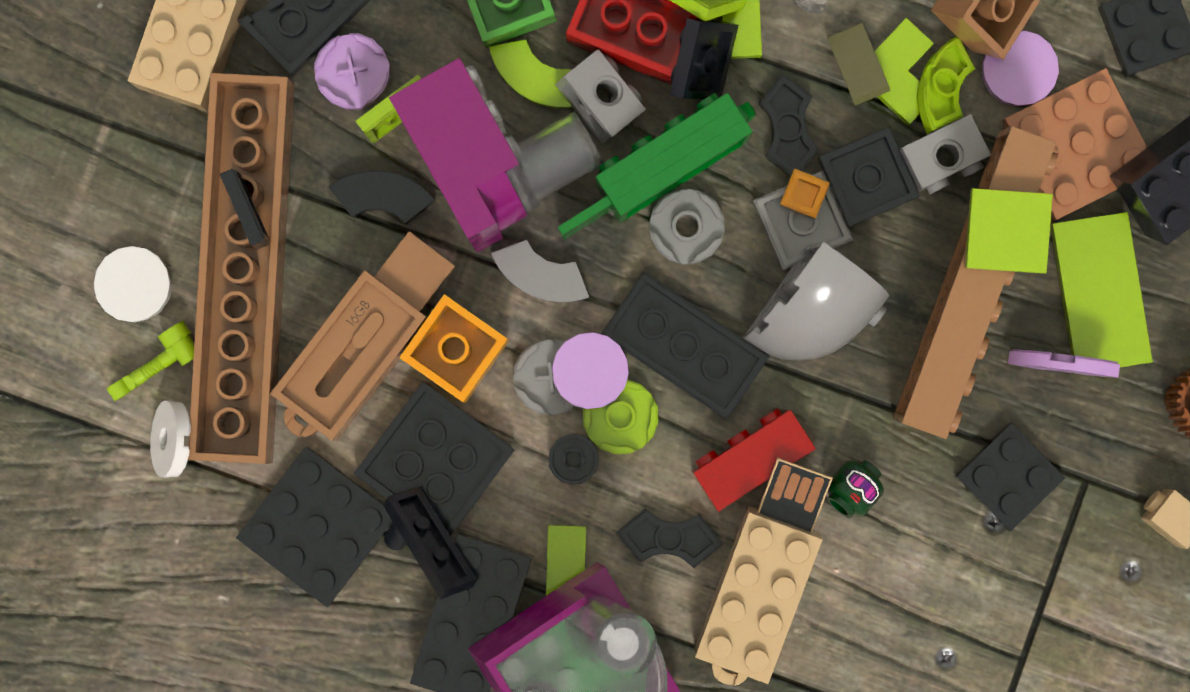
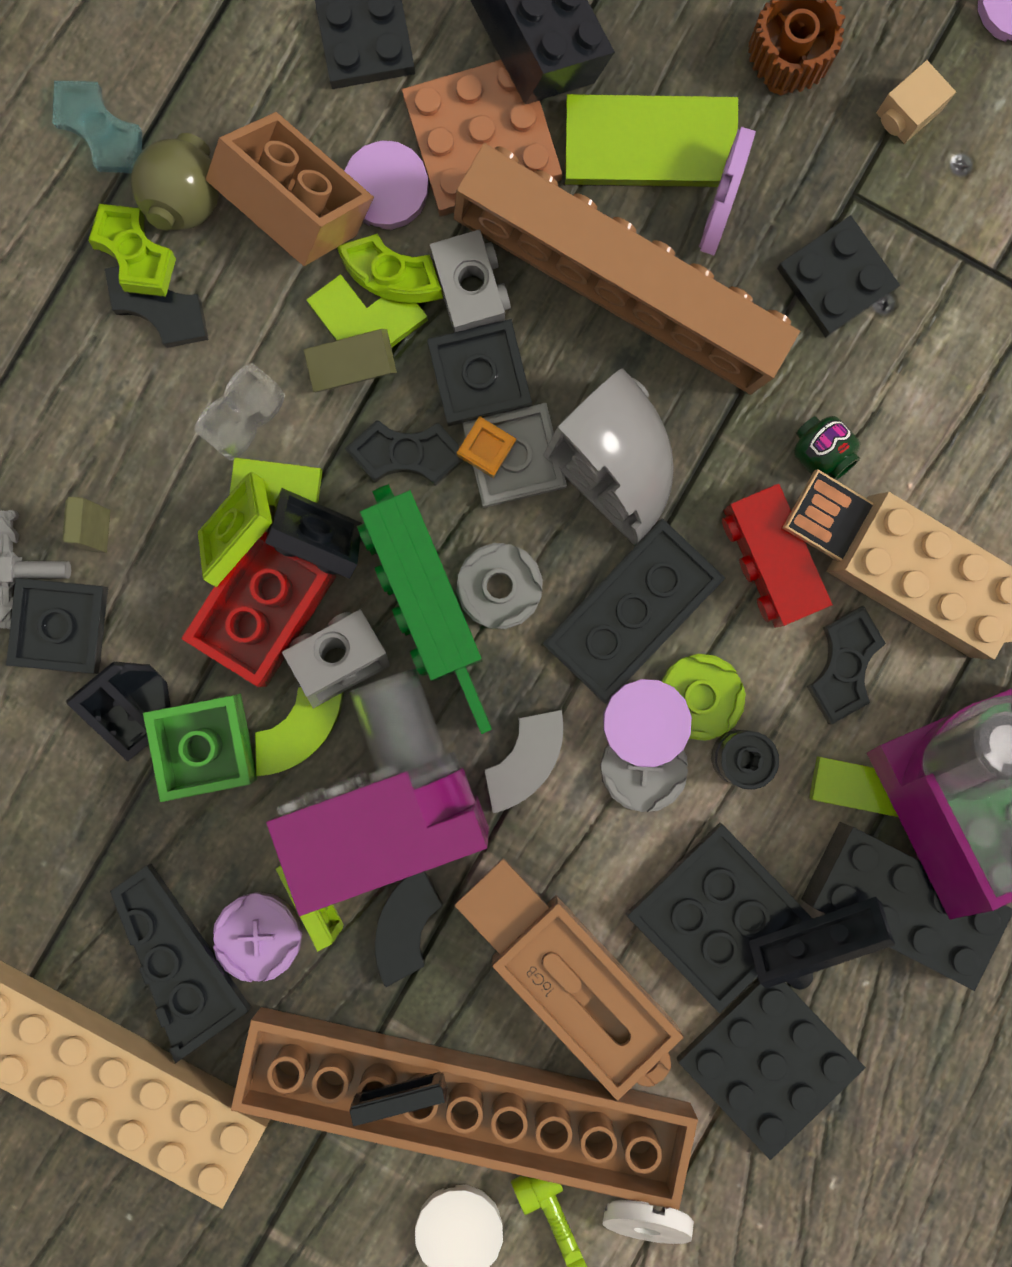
camera: 85 degrees left, 0 degrees up
light orange brick [399,294,509,403] -> none
lime tile [965,188,1053,274] -> none

